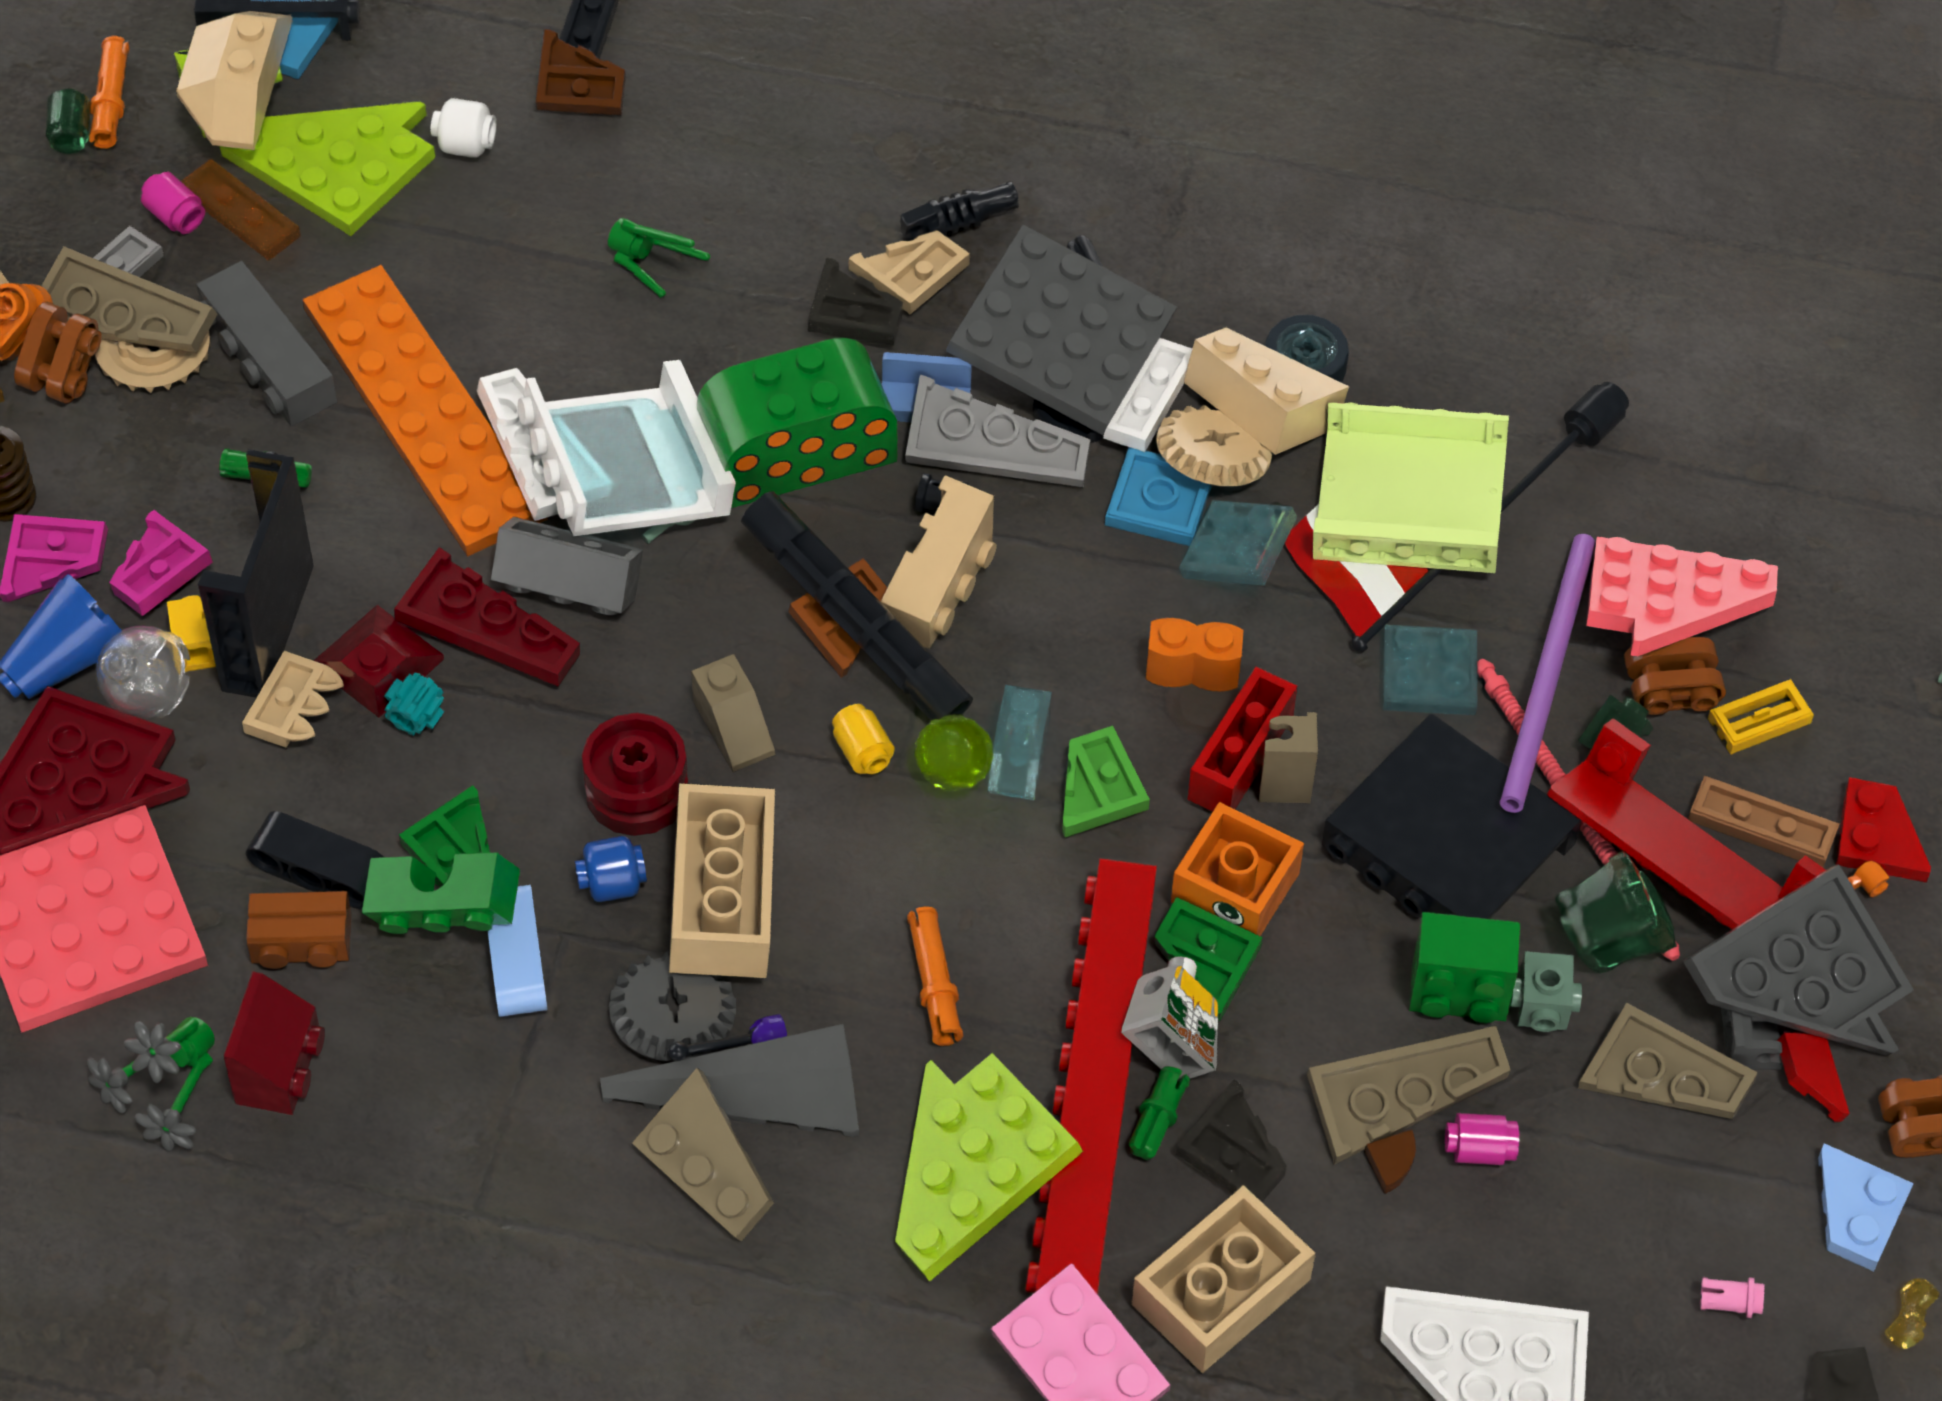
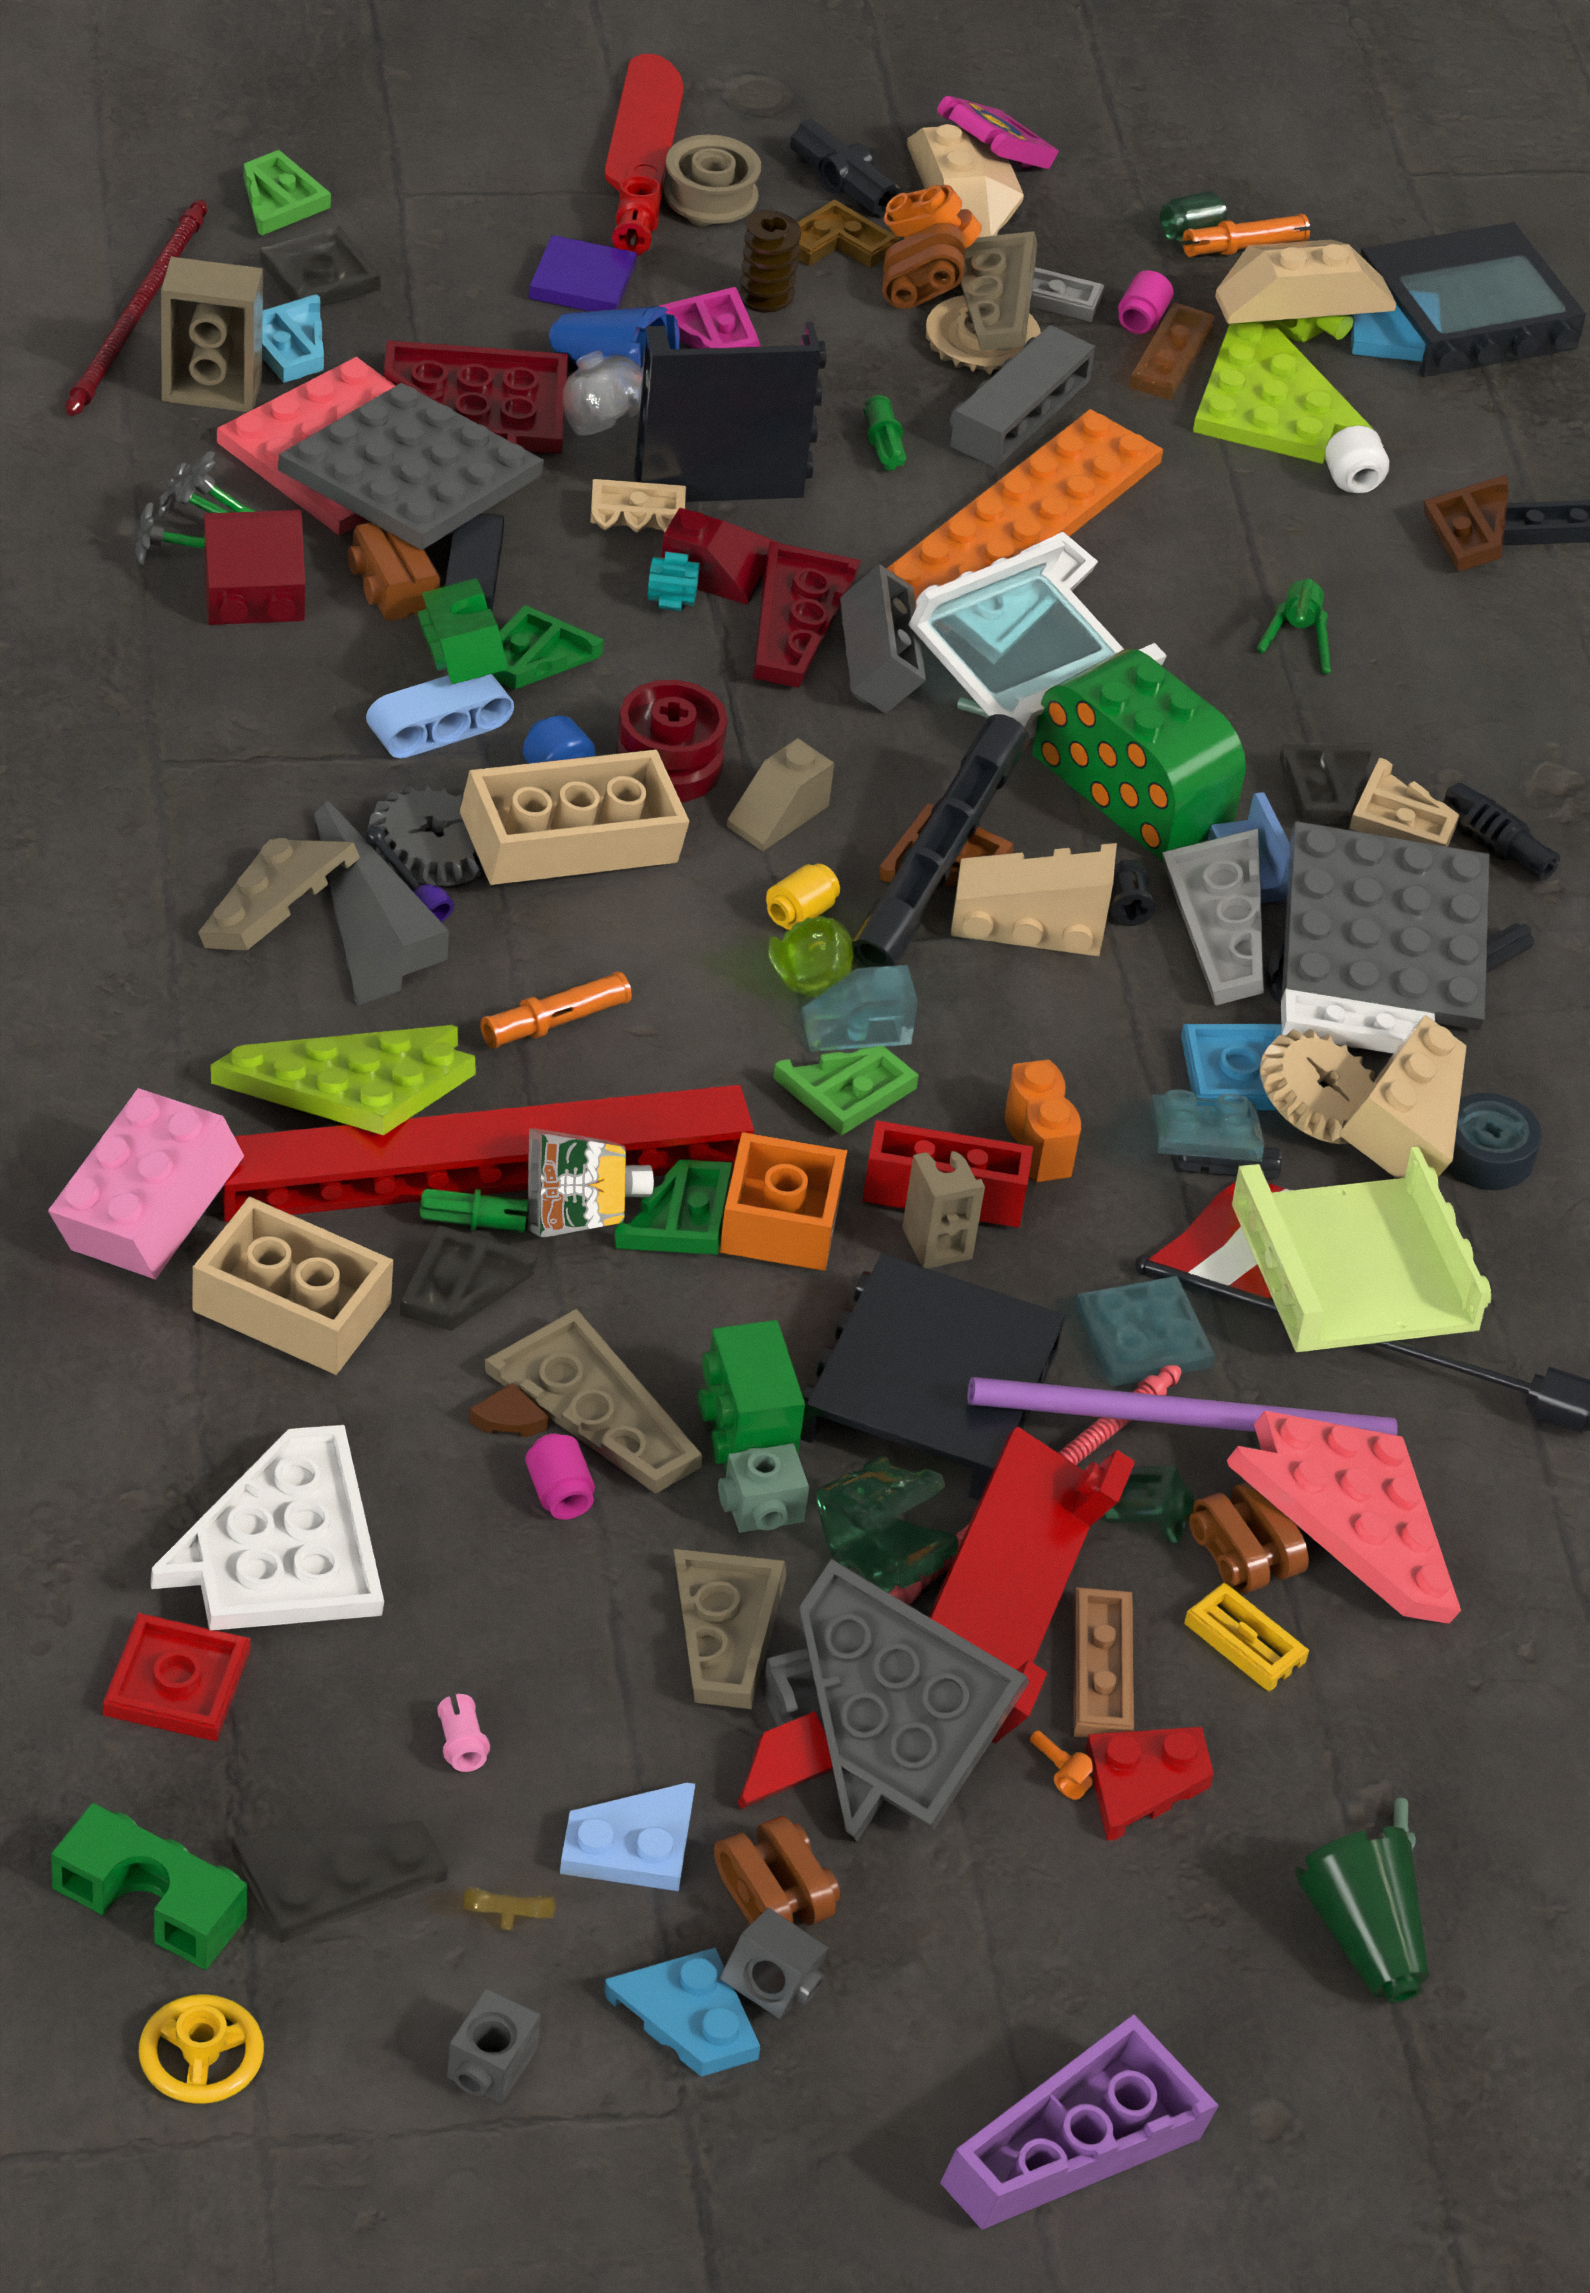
camera: 65 degrees right, 10 degrees down
none -> dark grey plate [278,383,544,550]

